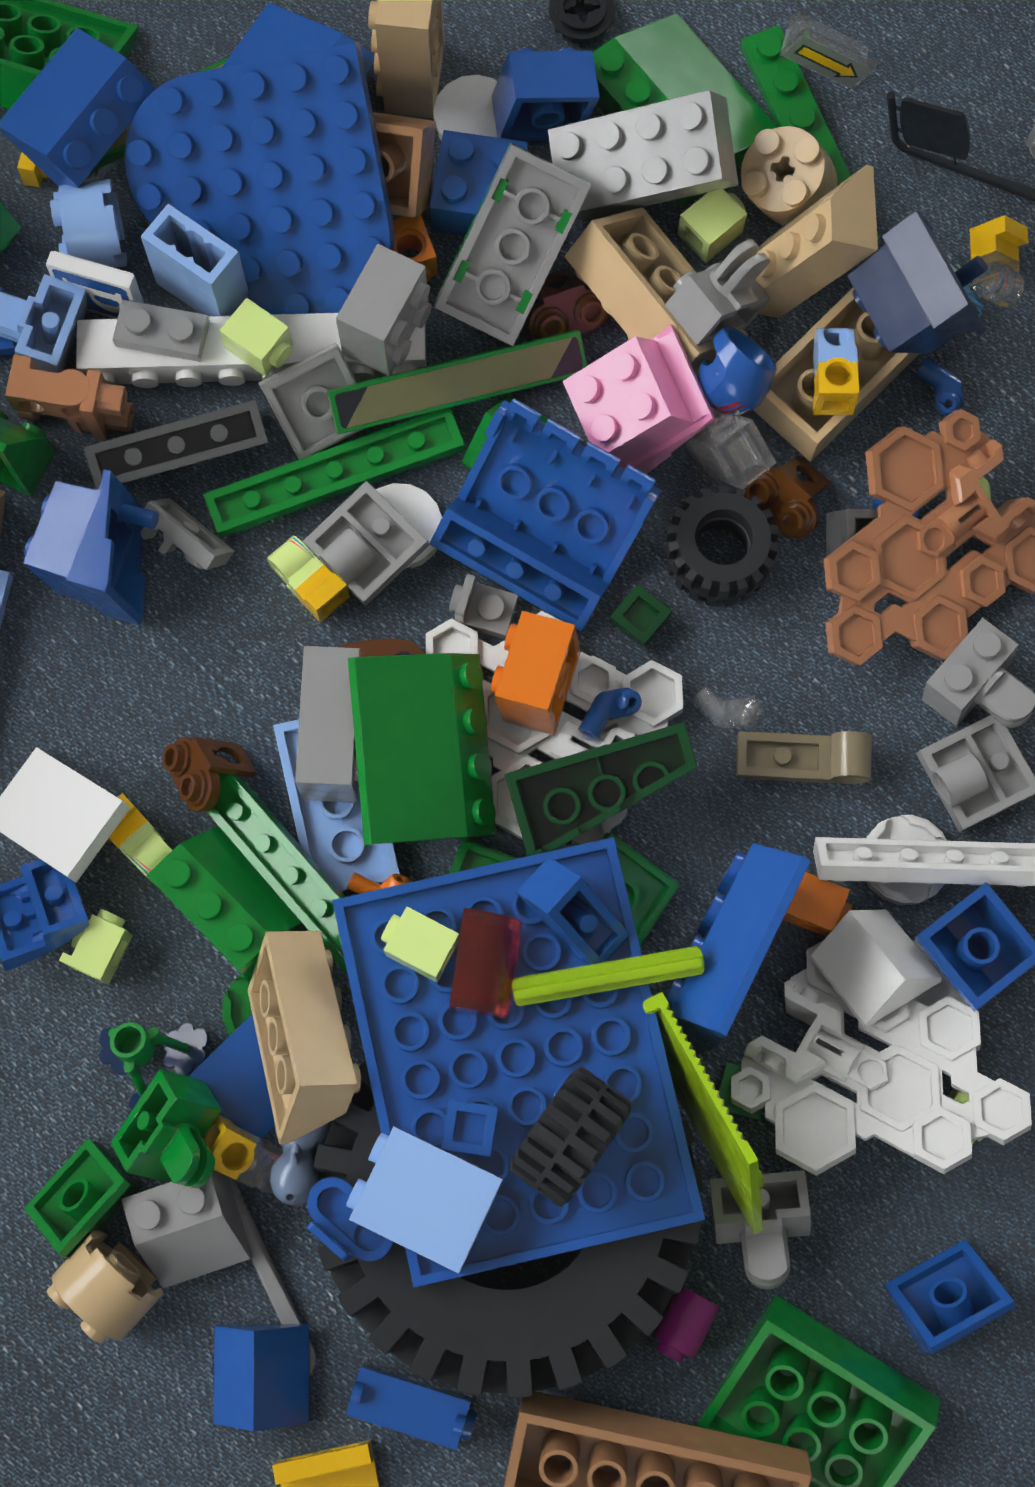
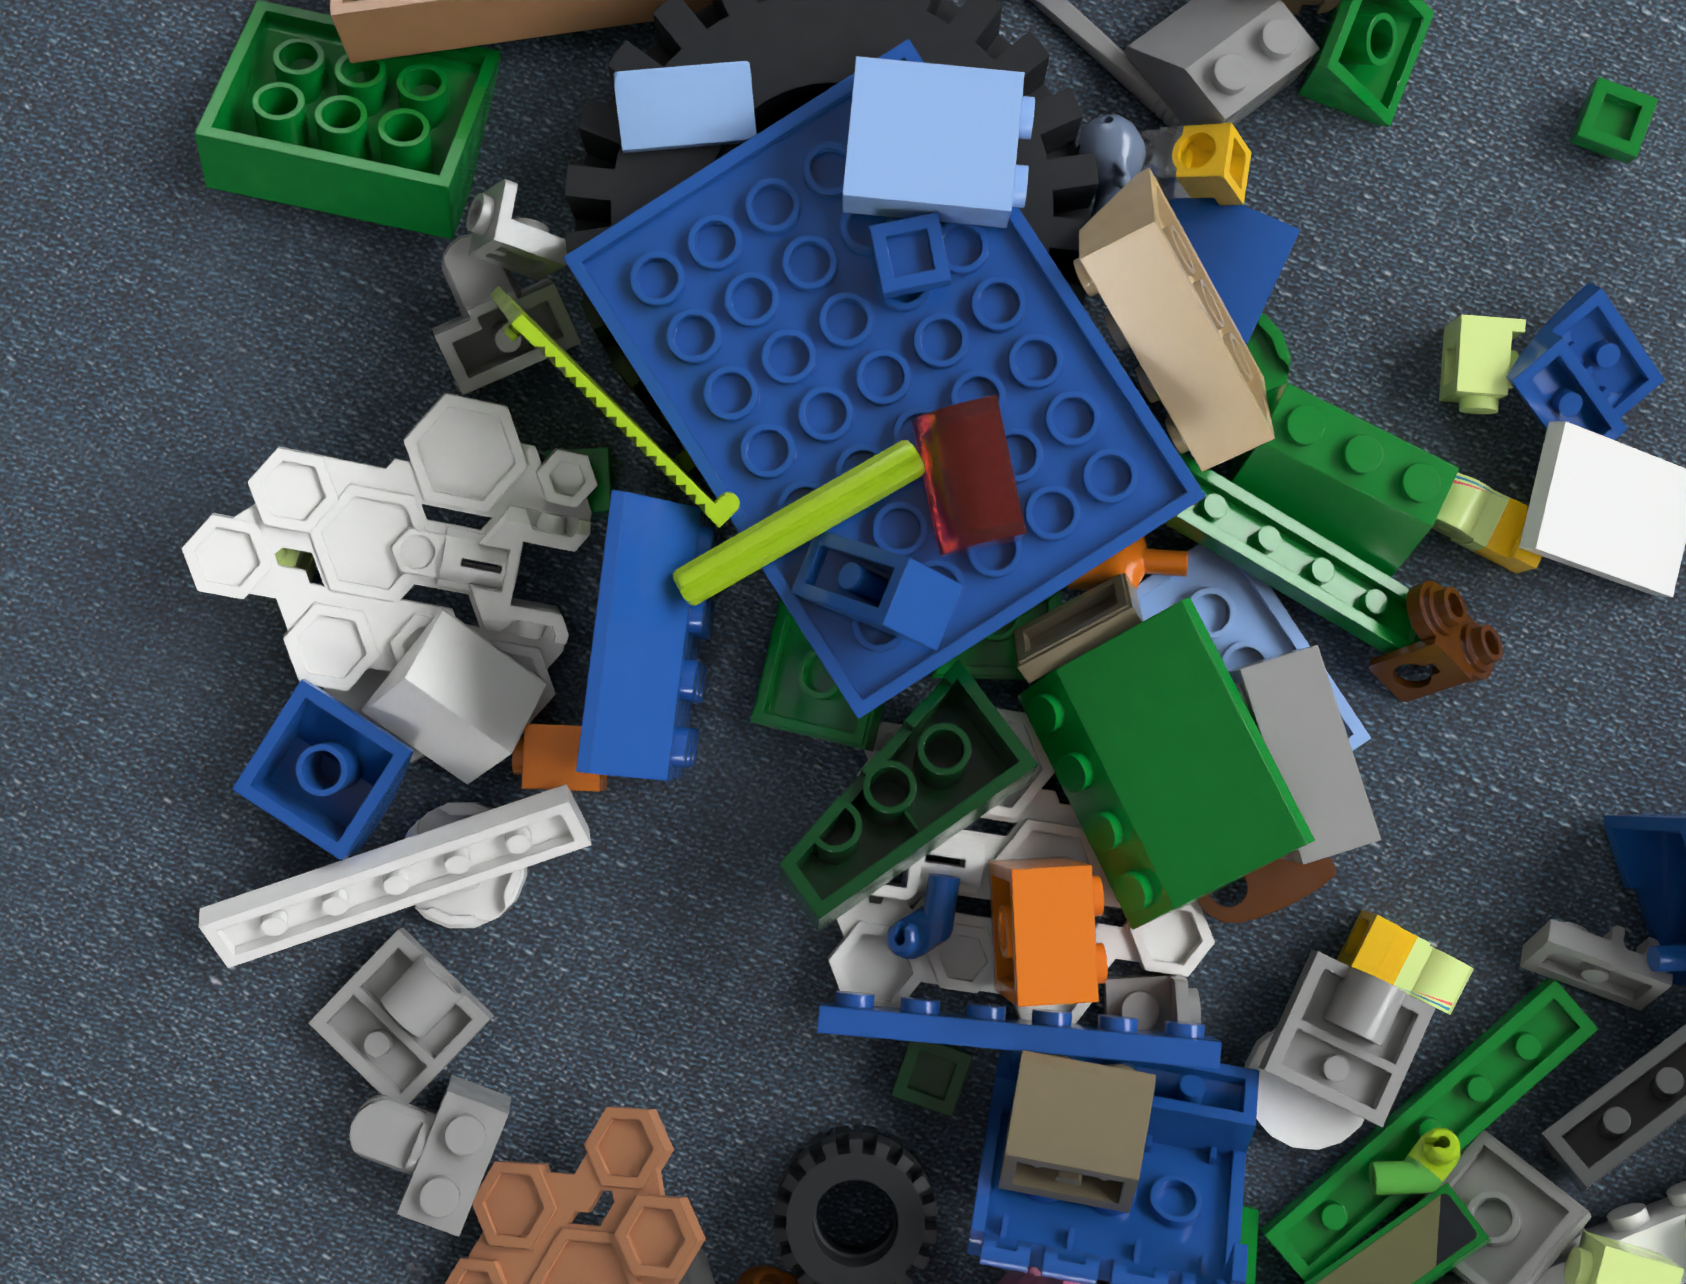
camera: 165 degrees right, 10 degrees up
plant [99,1022,210,1117] -> none
green brick [111,1069,221,1189] -> none
blue bracket [306,1177,394,1261] -> none
yellowish green brick [381,907,460,983] -> none
black tyre [510,1066,632,1207] -> none
magenta brick [652,1287,720,1364] -> none
clear arm [693,685,761,728] -> none
dark tan plate [735,731,872,784] -> none
blue slope [885,1239,1016,1354] -> none
none -> light grey bracket [466,179,567,280]
none -> light blue slope [613,61,756,153]
none -> blue plate [817,991,1222,1069]
none -> dark tan slope [998,1050,1156,1213]
none -> dark tan tile [1013,573,1143,683]
none -> arm [1369,1127,1460,1195]

